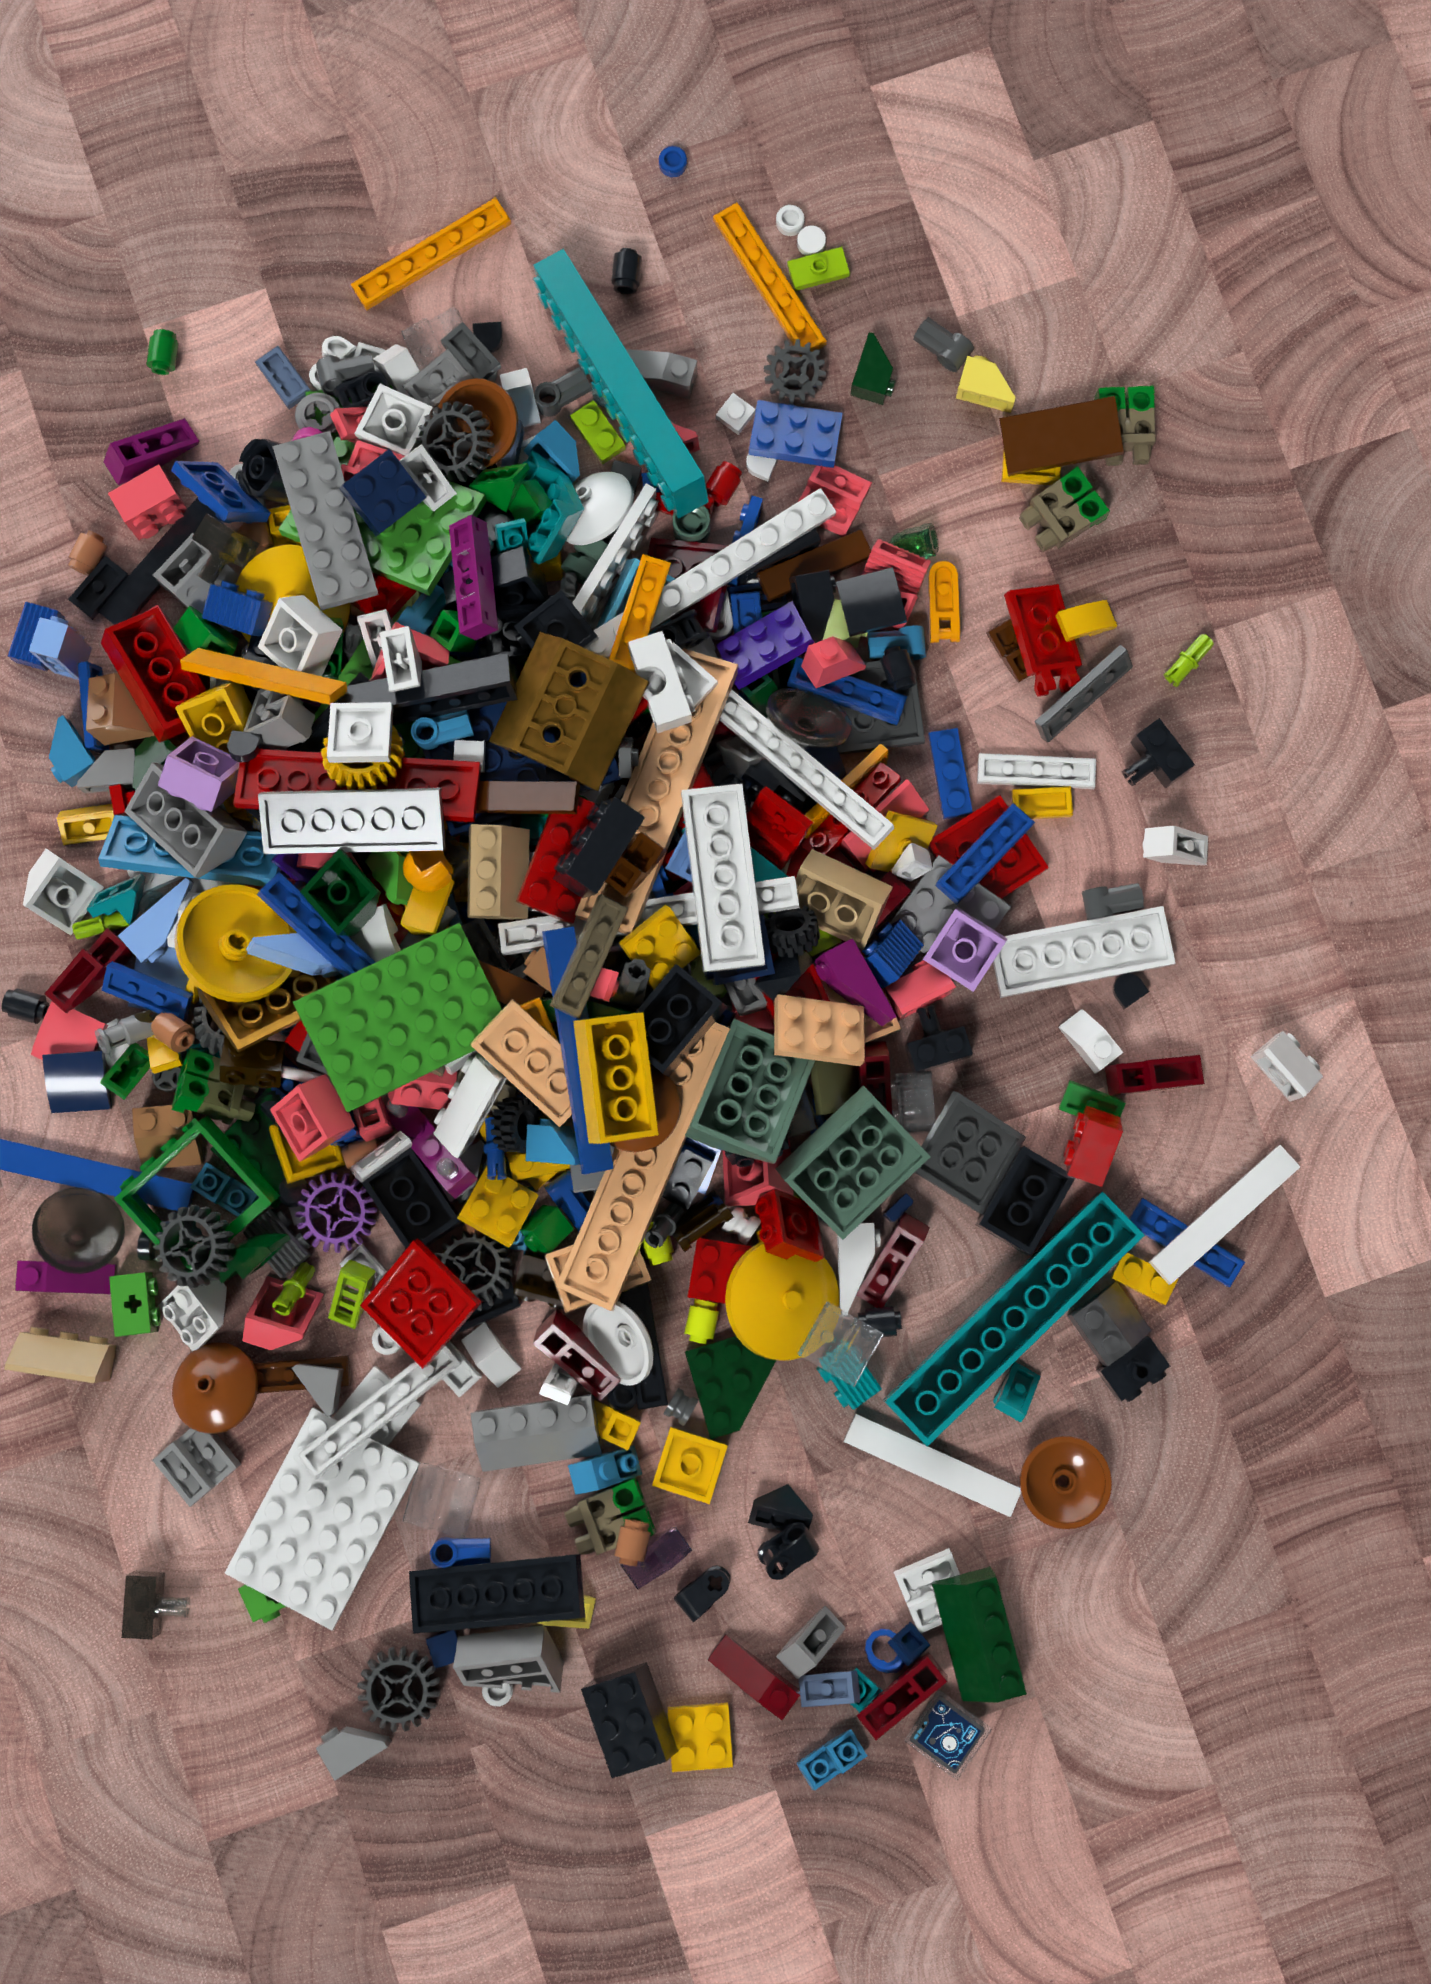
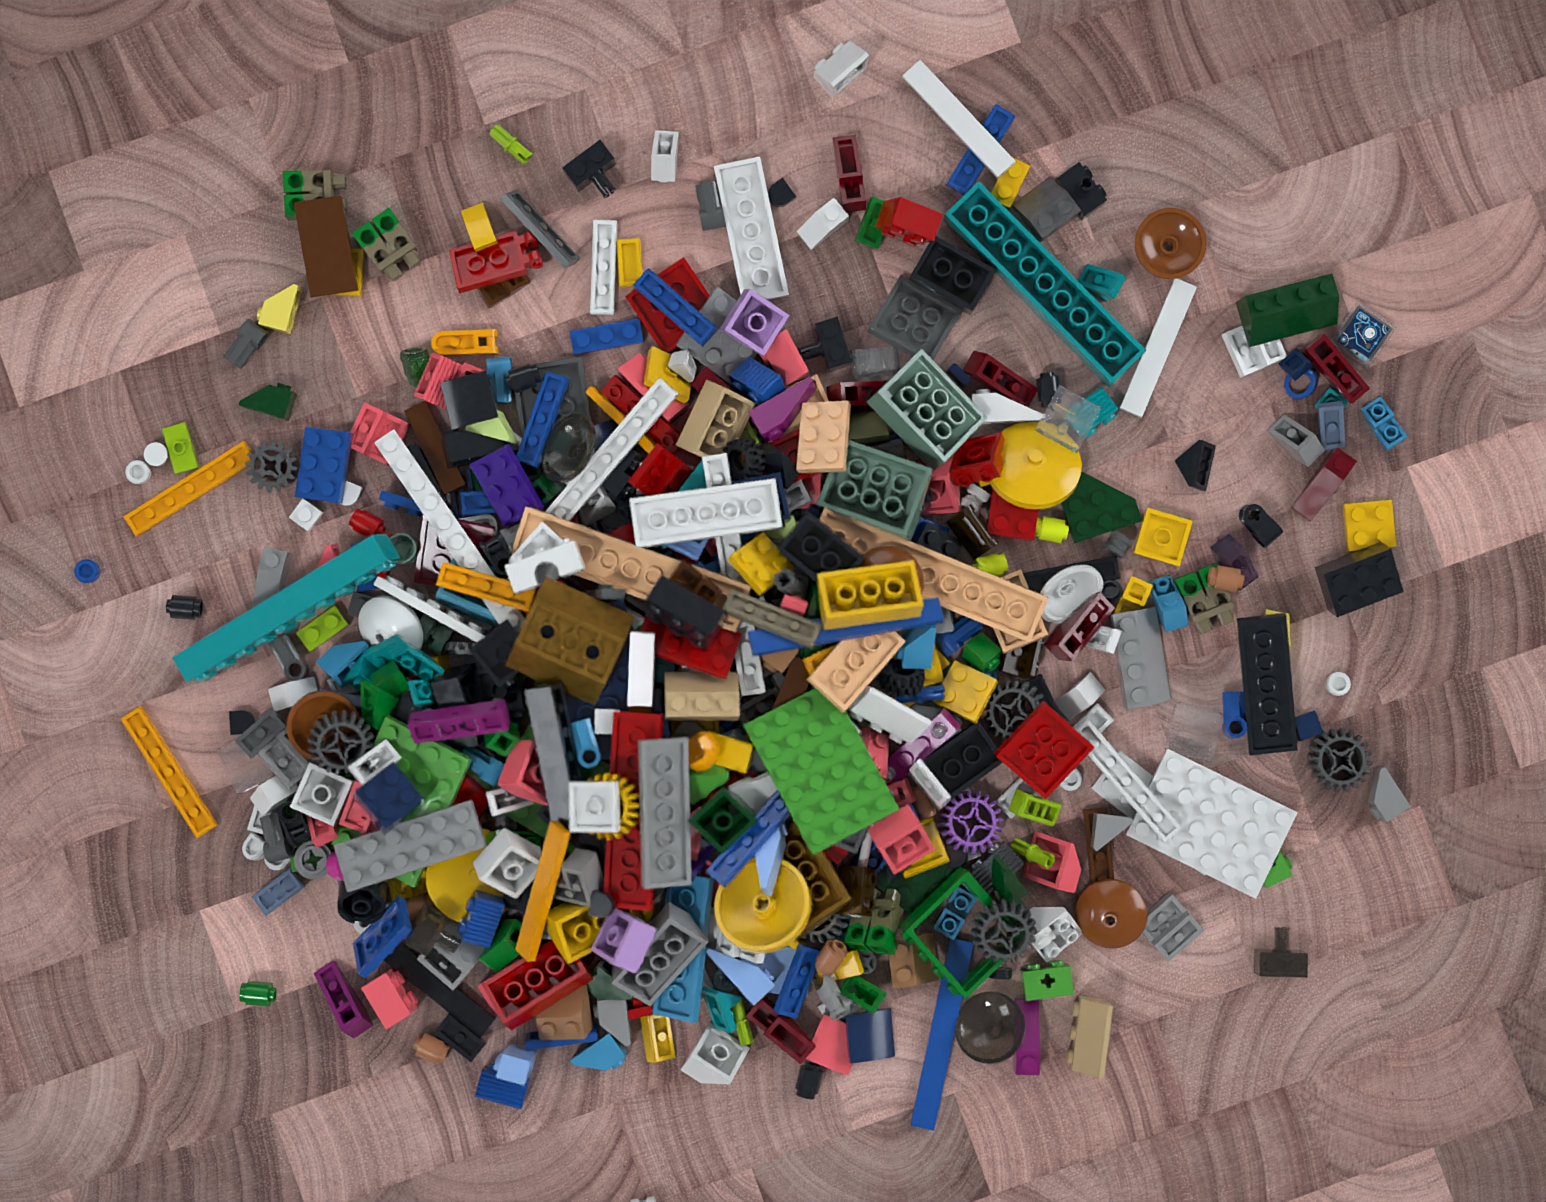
camera: 95 degrees left, 5 degrees up
white slope [379,626,422,692] -> none
light grey wedge [453,1625,564,1692] -> none
dark grey axle [645,1203,684,1248] -> none
black piece [757,1522,819,1580] -> none
coral slope [801,636,866,688] -> none

